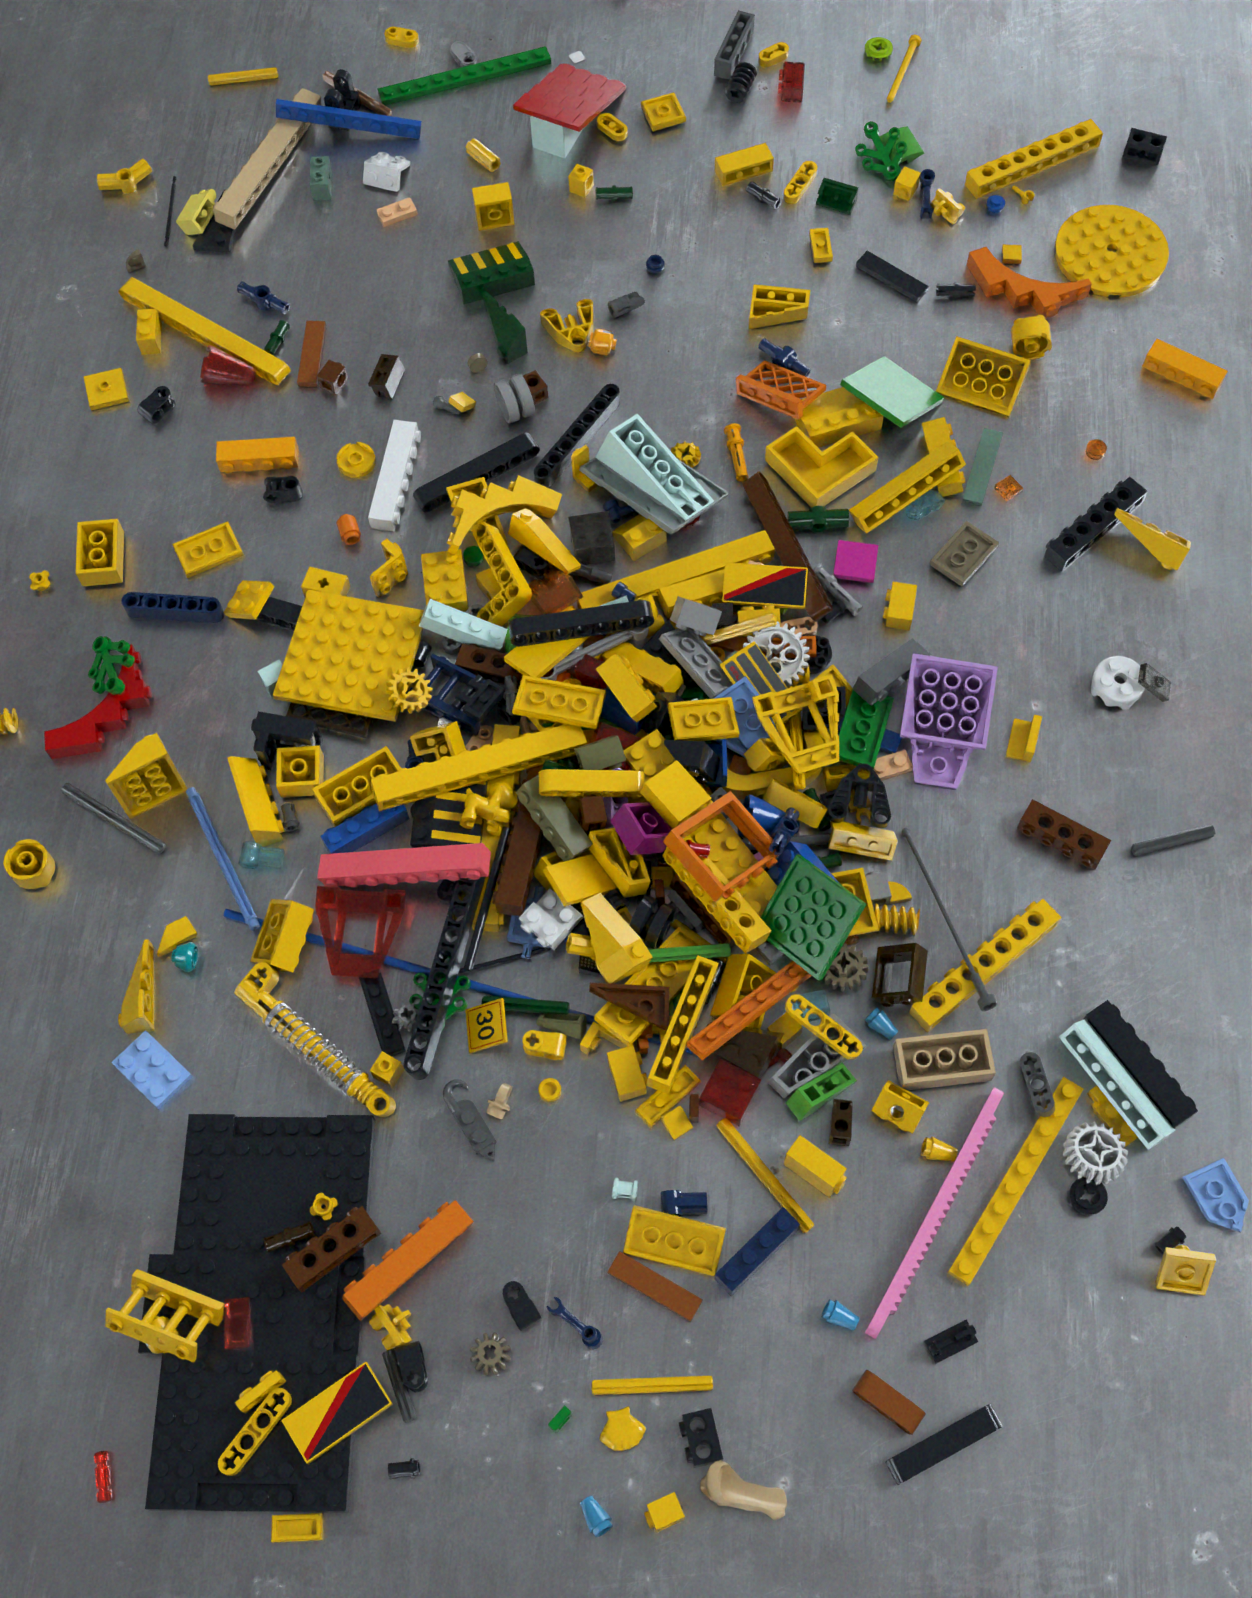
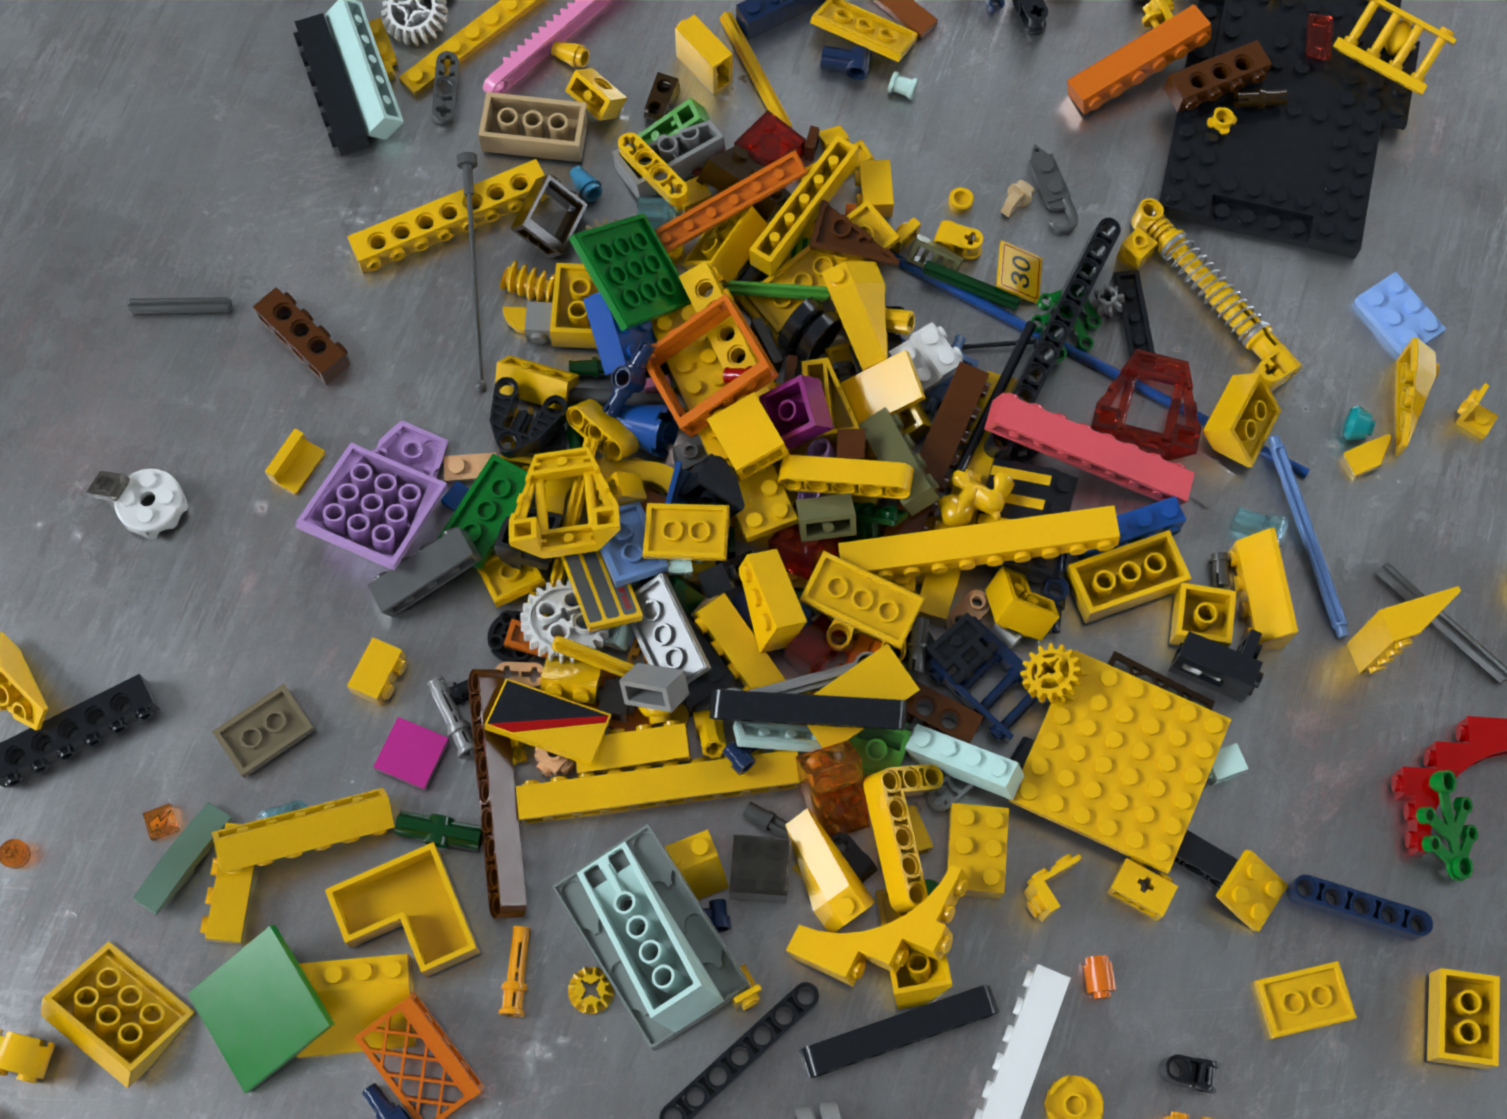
camera: 170 degrees left, 5 degrees up
none -> yellow bracket [1455,383,1498,440]

